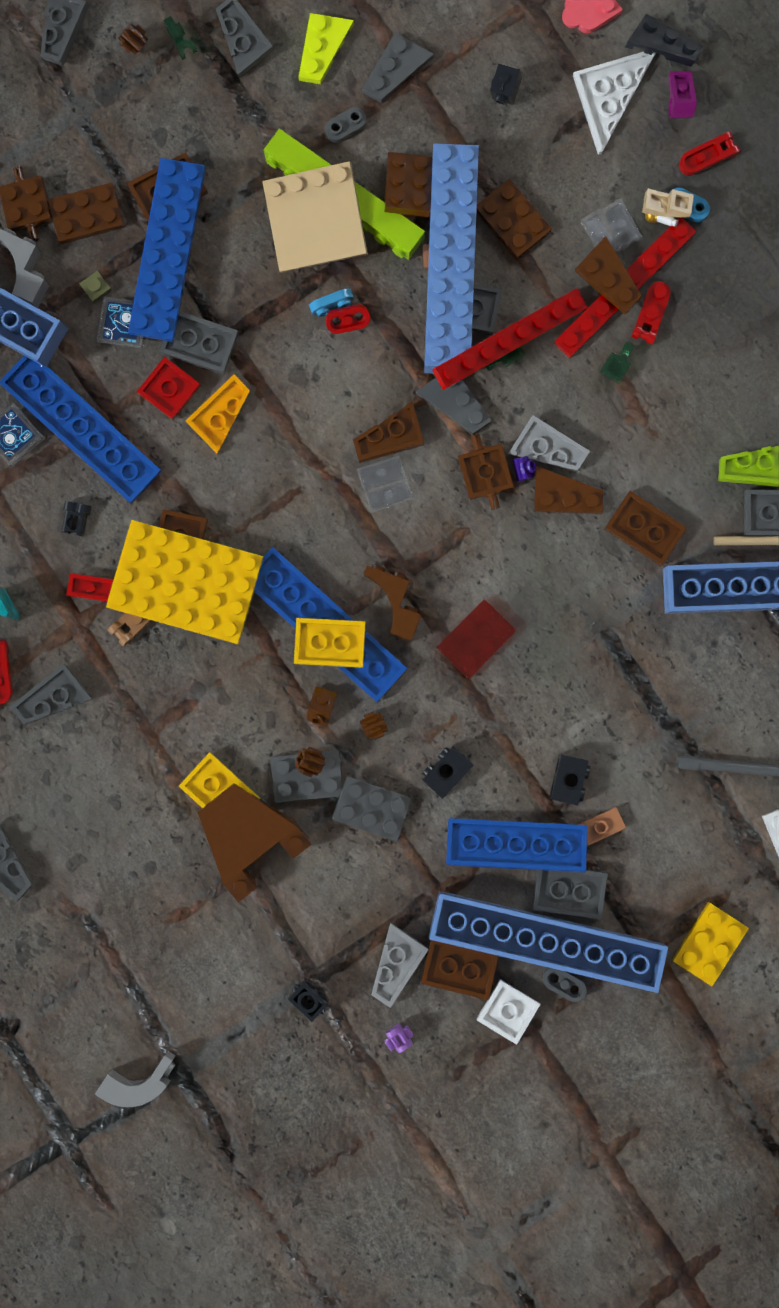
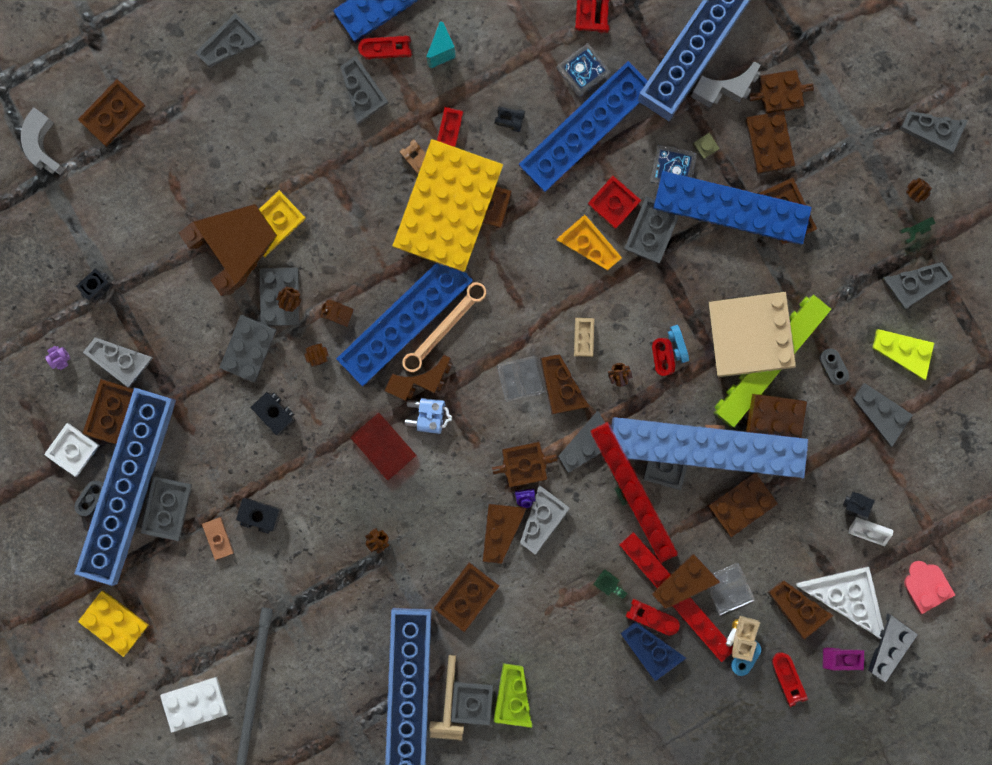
camera: 90 degrees right, 0 degrees up
yellow plate [294,618,366,668] -> none
blue plate [446,818,587,873] -> none
none -> reddish brown plate [78,79,146,147]
none -> reddish brown gear [365,528,389,554]
none -> light nougat piece [403,282,486,373]
none -> light blue piece [405,398,452,434]
none -> tan plate [574,318,595,357]
none -> reddish brown gear [608,363,633,387]
none -> dark blue wing [620,622,686,681]
none -> reddish brown wing [767,580,834,639]
none -> white plate [849,517,893,546]

